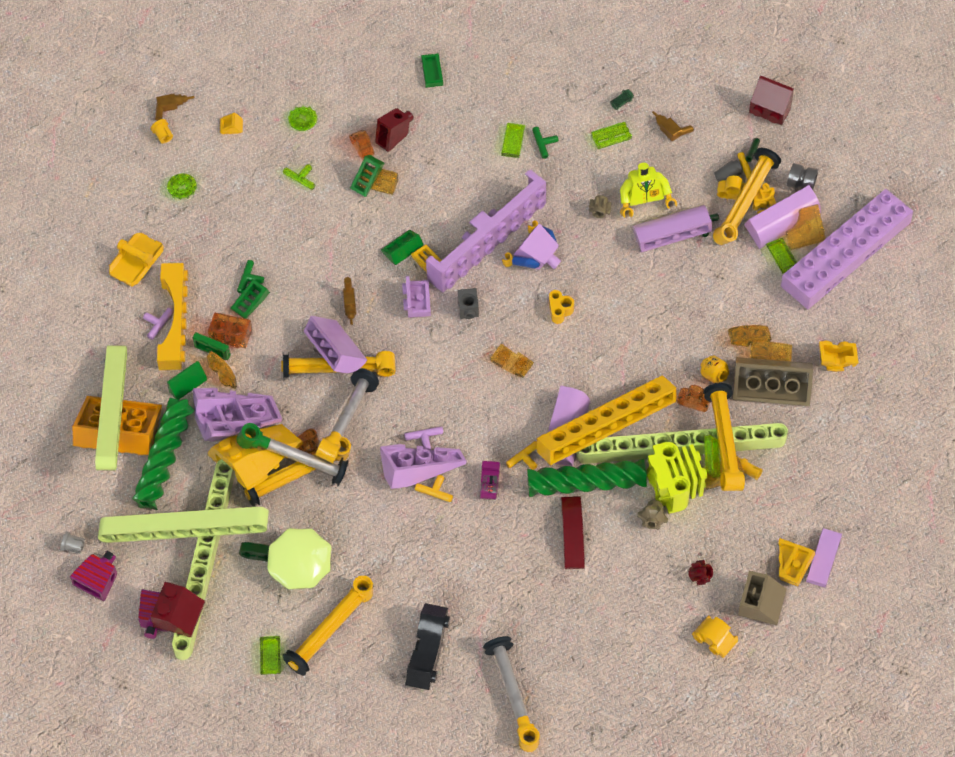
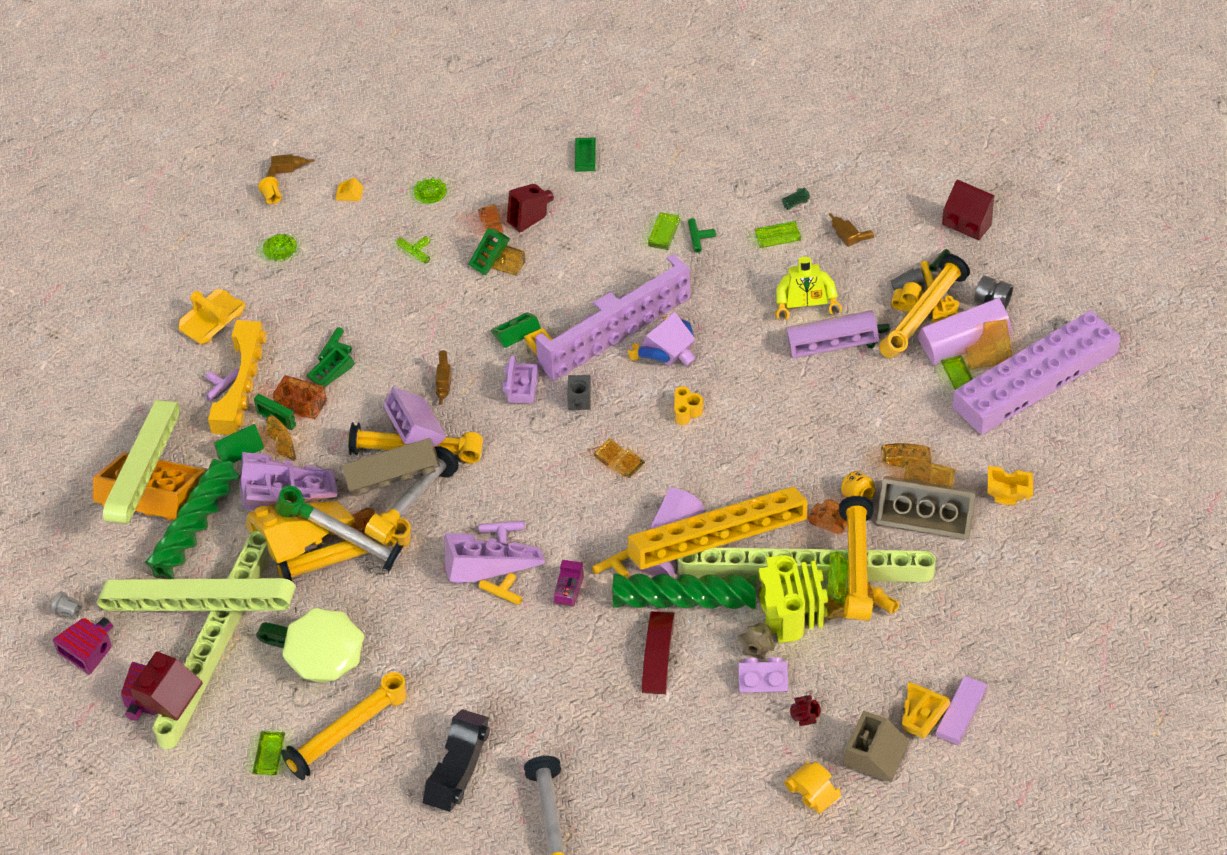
camera: 10 degrees right, 10 degrees down
dark tan gear [589,195,612,218] -> none
none -> dark tan wedge [342,438,440,496]
none -> lavender bracket [738,657,788,693]

